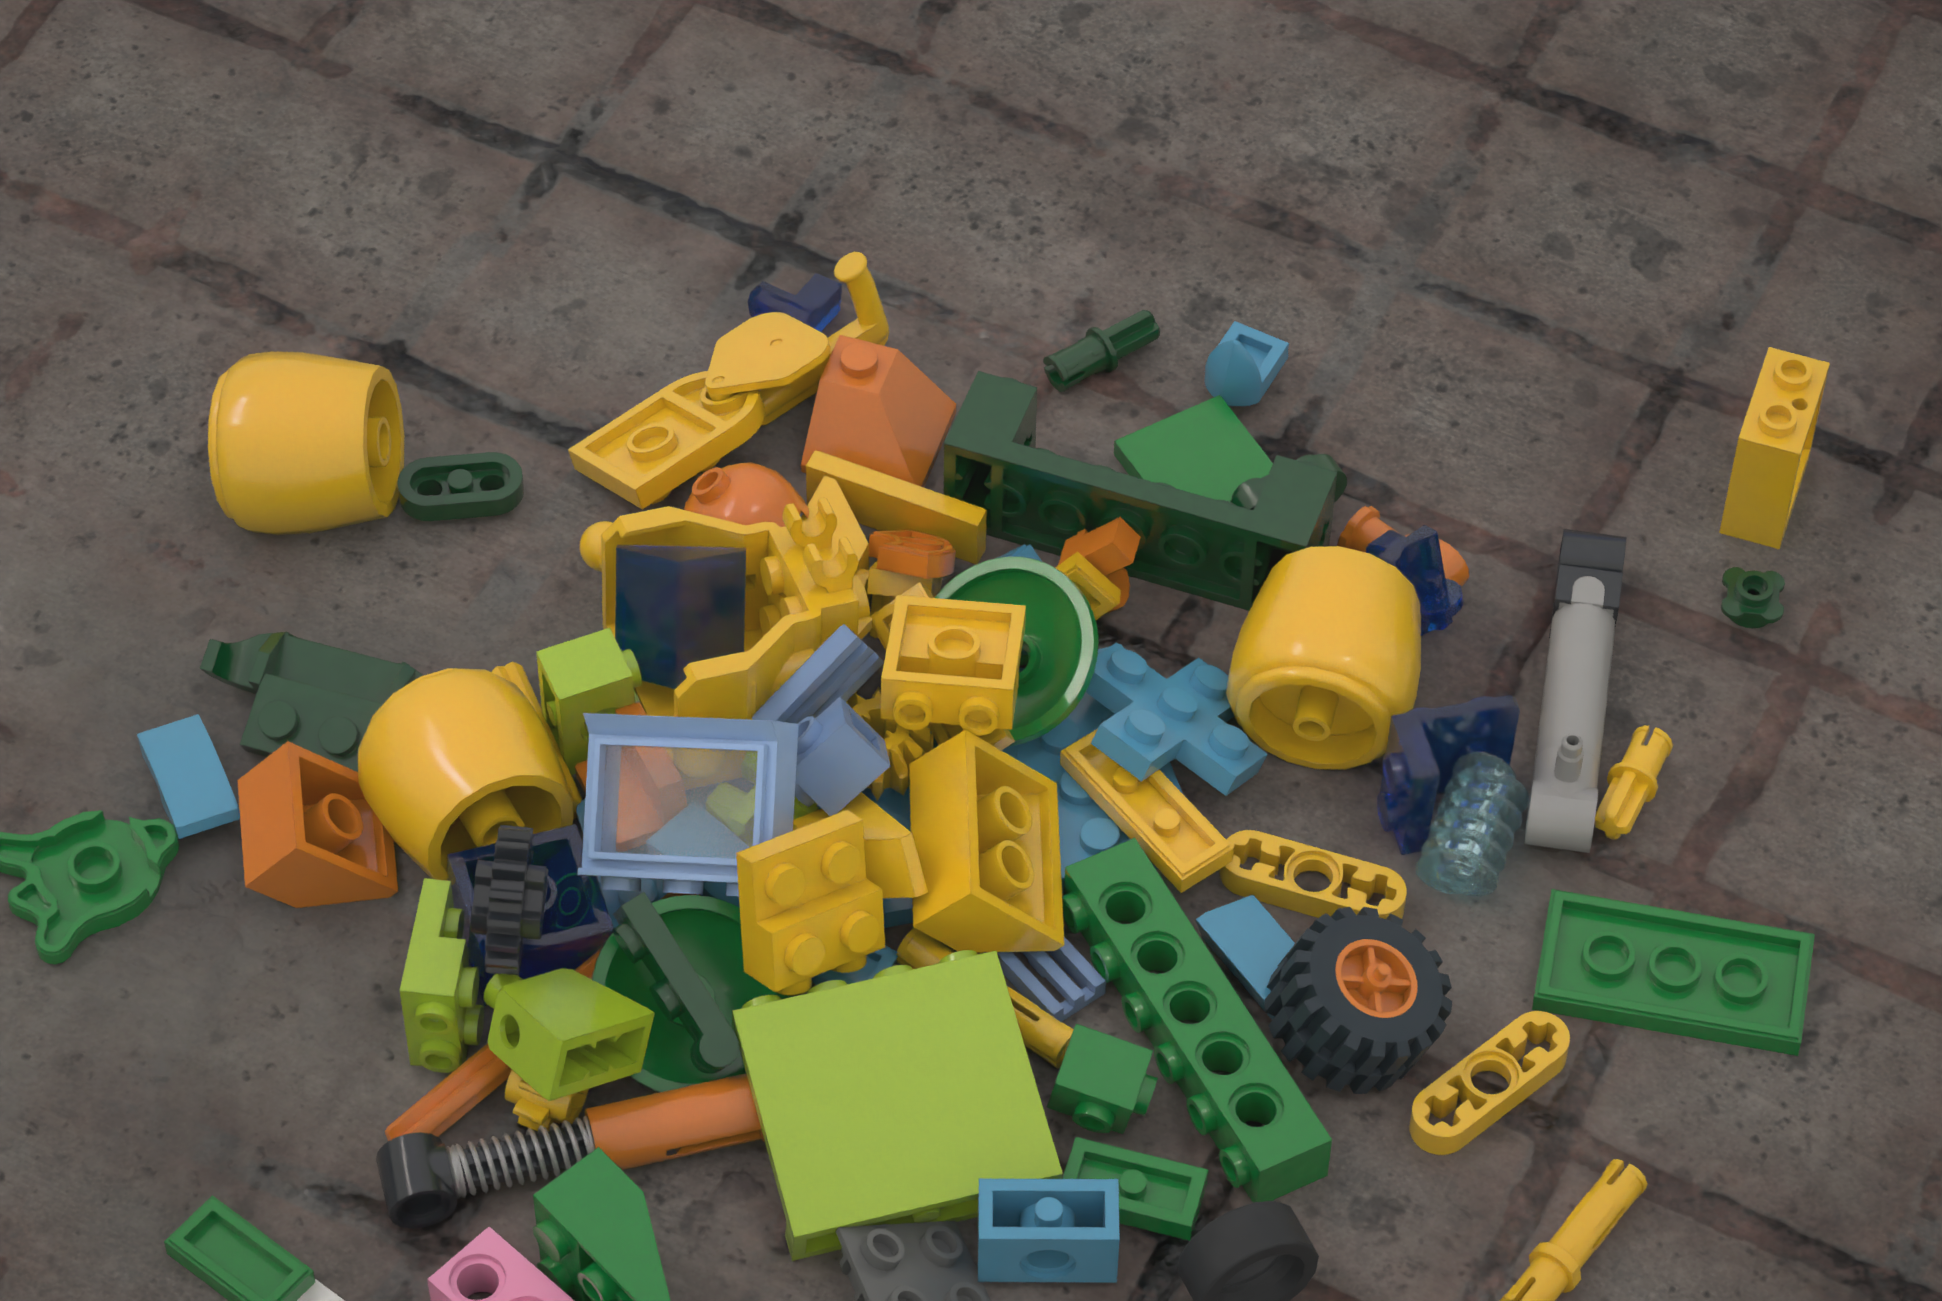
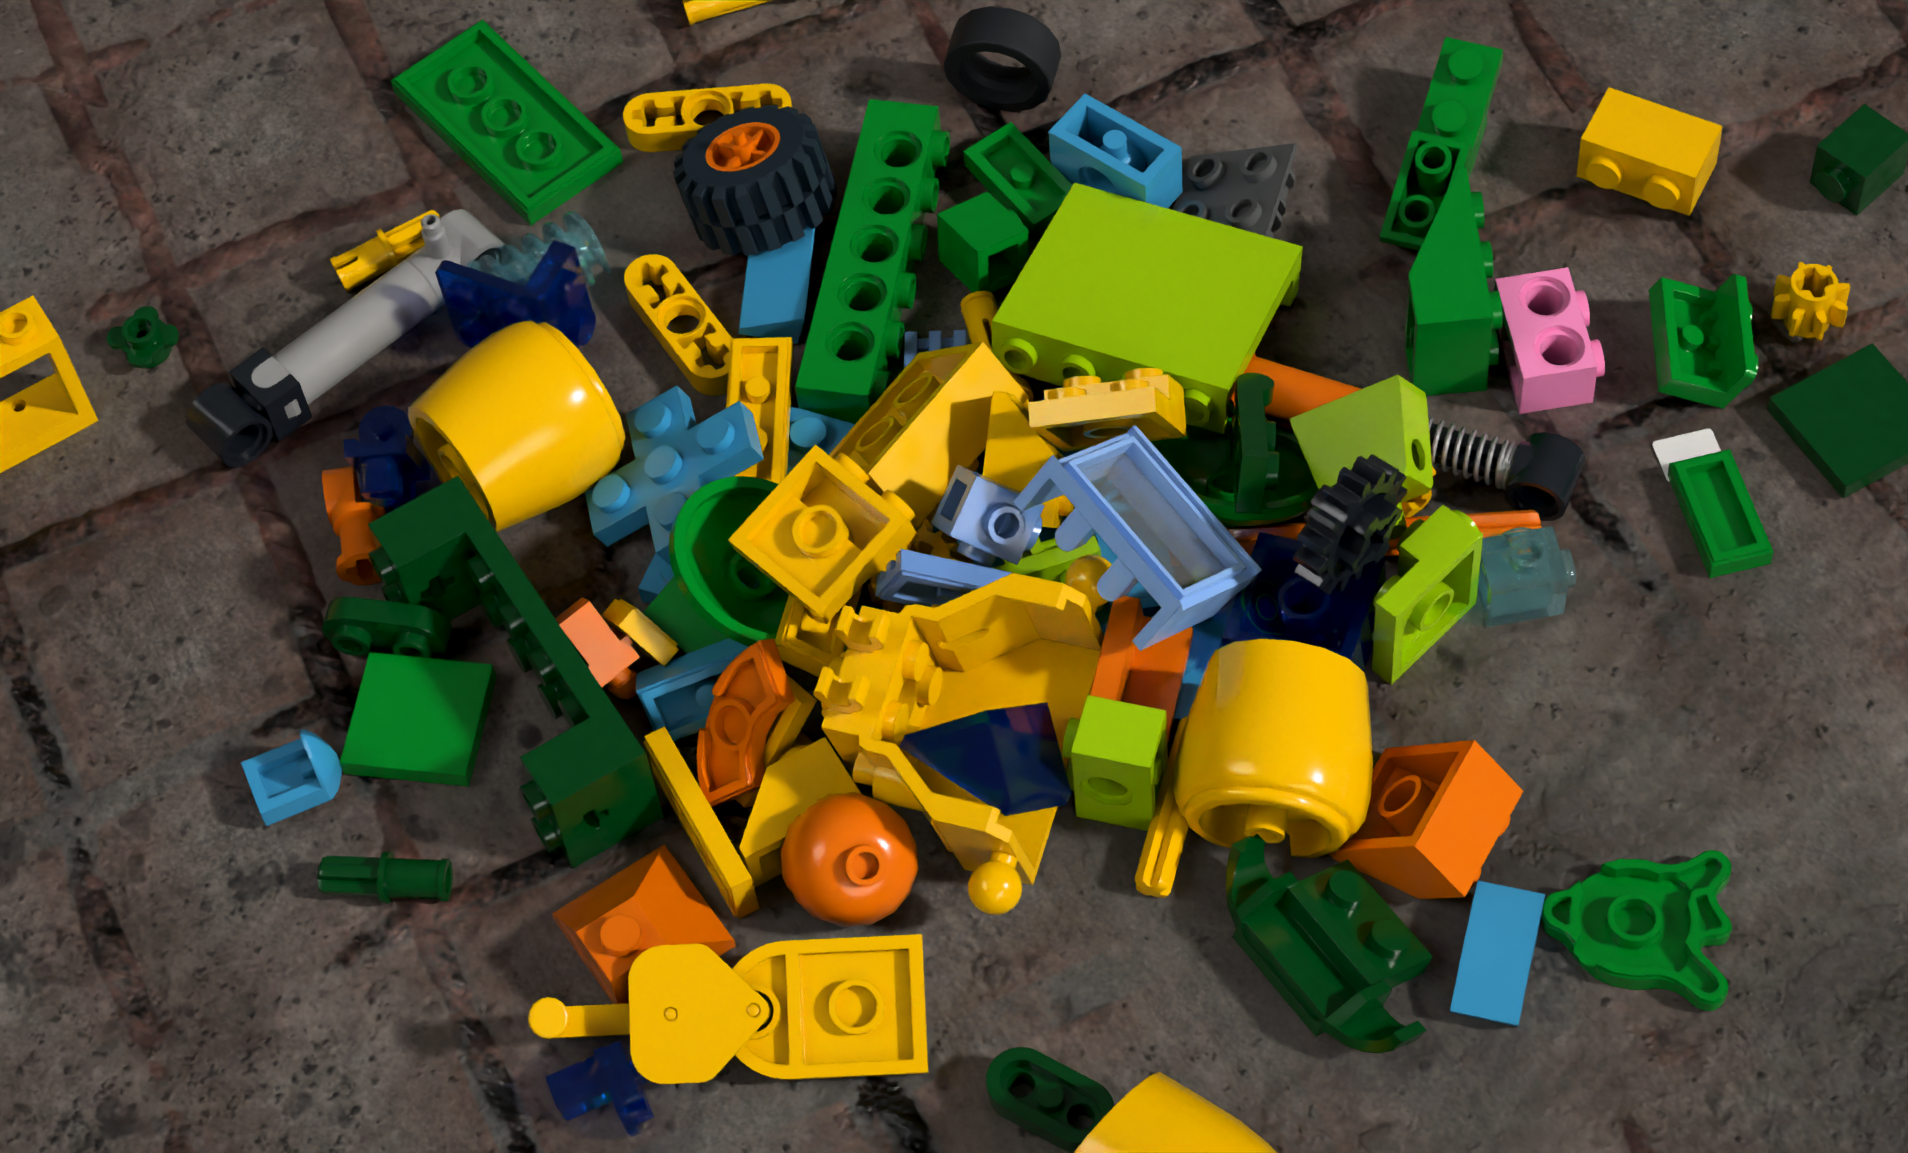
camera: 135 degrees left, 5 degrees up
none -> clear light blue brick [1478,526,1576,627]

